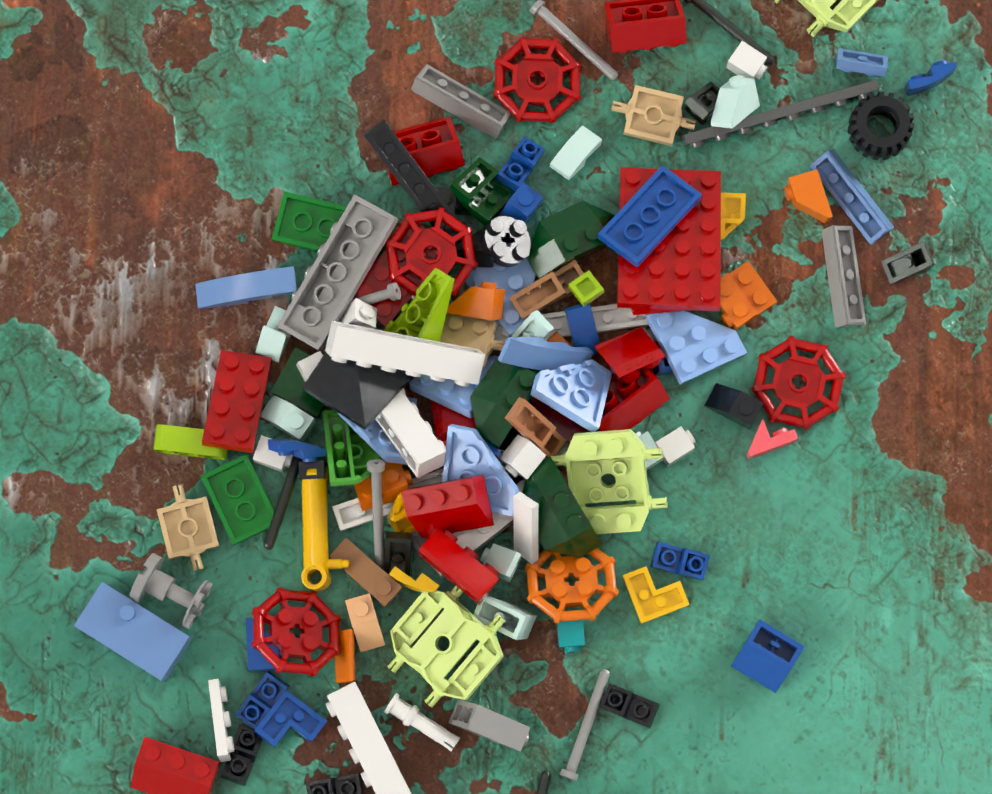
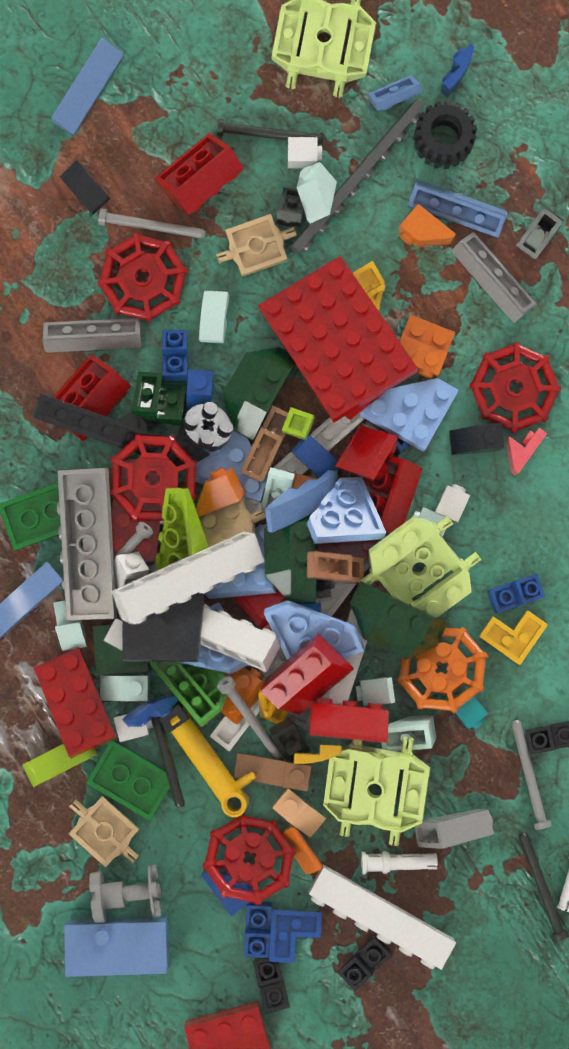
camera: 35 degrees left, 5 degrees up
white plate [208,679,234,762] -> none
white brick [499,435,546,479] -> none
white tile [513,492,538,564] -> none
blue plate [598,165,702,268] -> none

